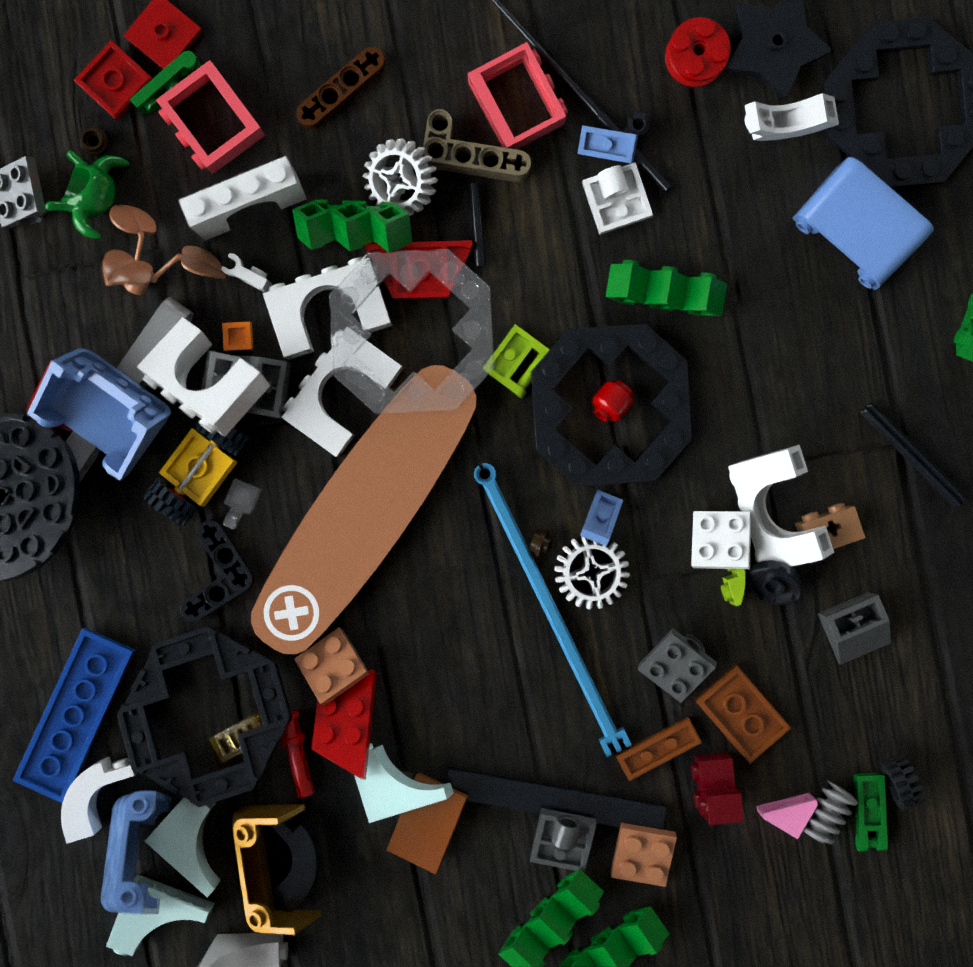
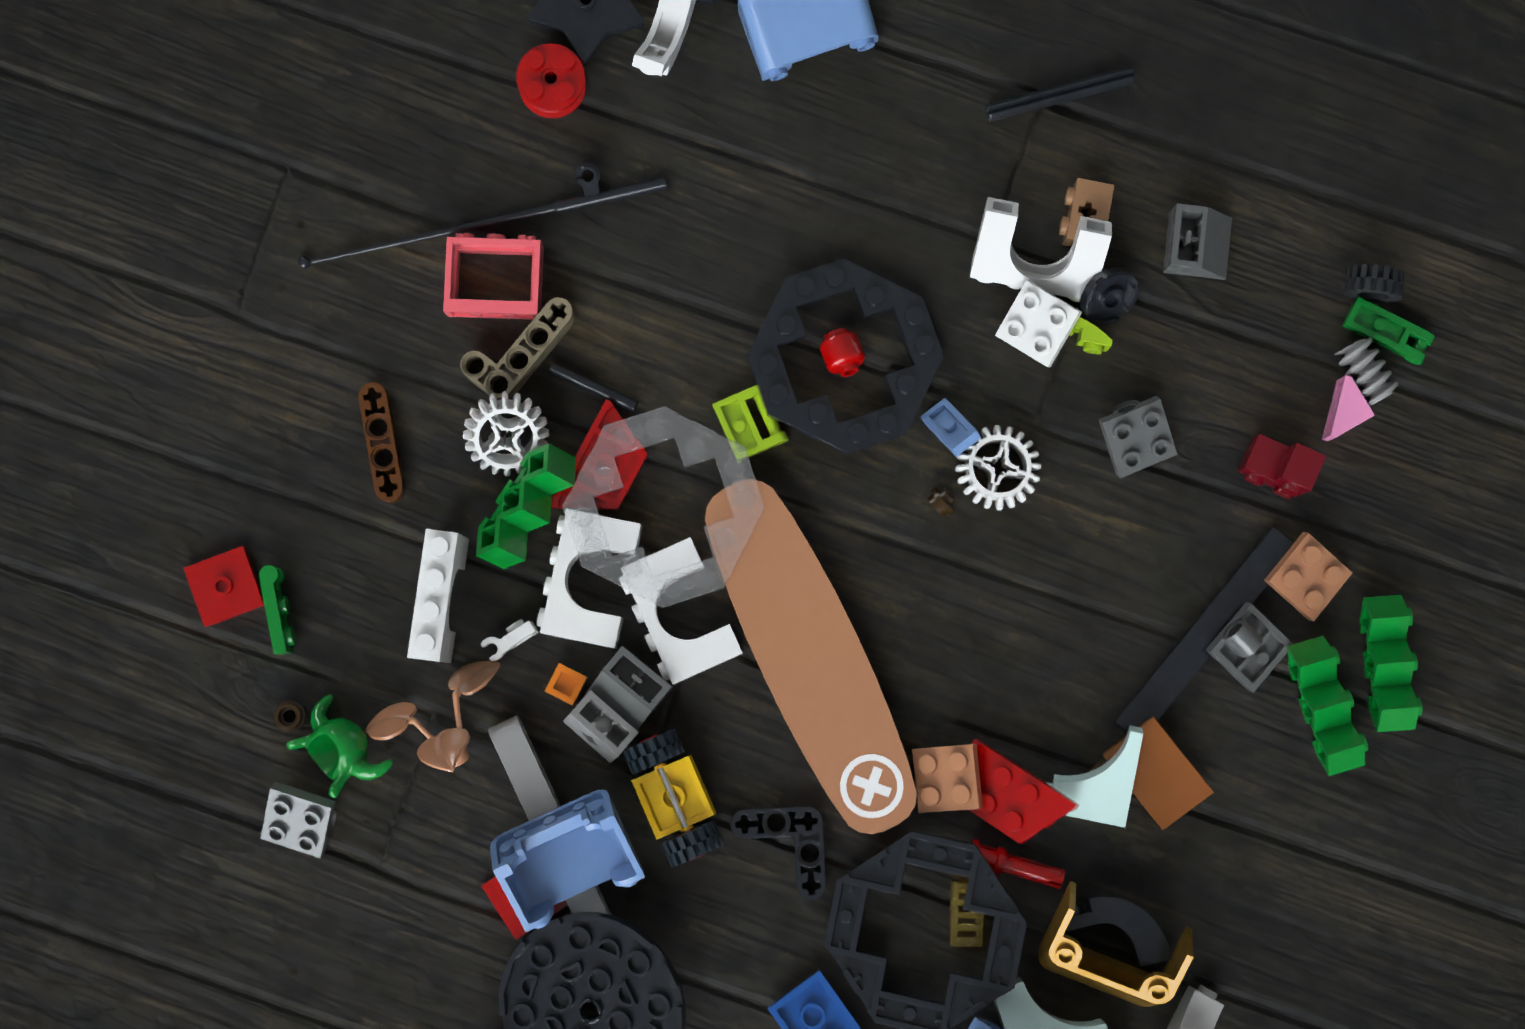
camera: 60 degrees left, 5 degrees down
red plate [74,40,153,121] -> none
white arch [137,317,270,437] -> none
coral window [156,60,265,175] -> none
clear plate [223,478,262,529] -> none
dark azure hinge [474,463,632,757] -> none
medium blue plate [577,125,638,163] -> none
white plate [582,163,653,235] -> none
green brick [605,260,727,316] -> none
dark orange tile [615,717,702,781] -> none
dark orange tile [695,664,791,764] -> none

